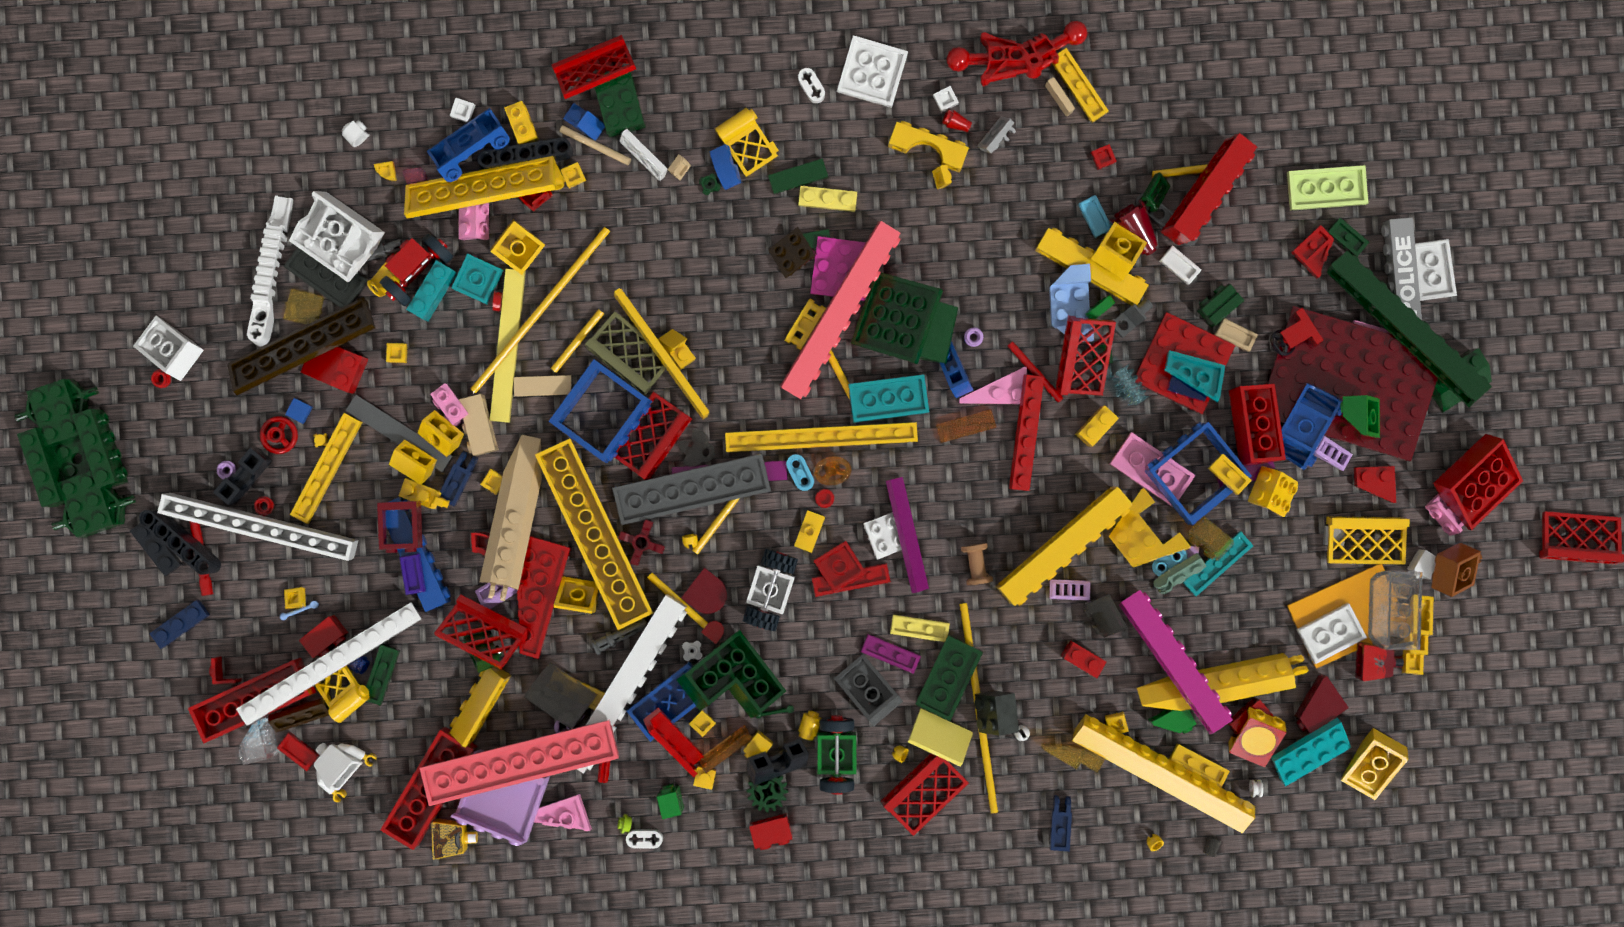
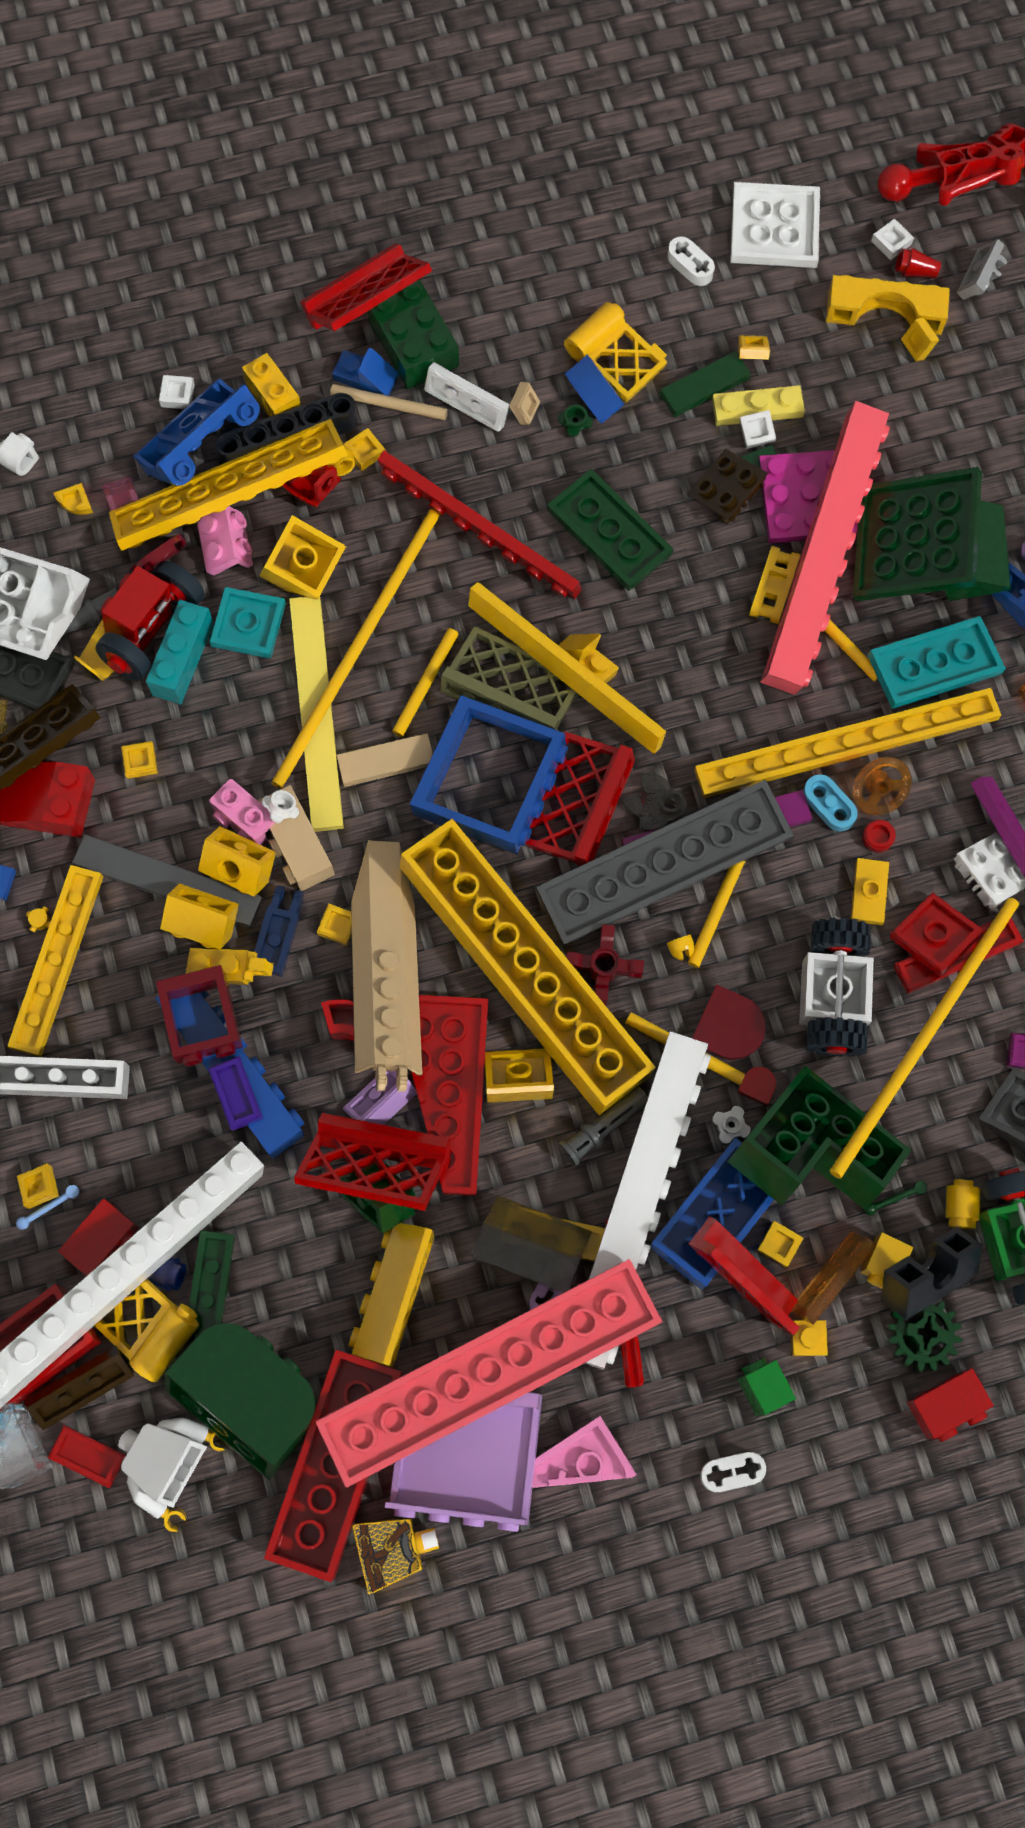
camera: 20 degrees left, 15 degrees down
red tile [493,292,503,311] -> none
lime plate [617,814,632,834] -> none
none -> dark red tile [128,534,187,574]
none -> dark green brick [164,1323,315,1481]
none -> white plate [262,790,299,823]
none -> red plate [377,450,582,600]
none -> dark green plate [547,469,674,591]
none -> yellow tile [738,335,770,360]
none -> white plate [739,410,776,449]
none -> yellow piece [829,898,1019,1179]

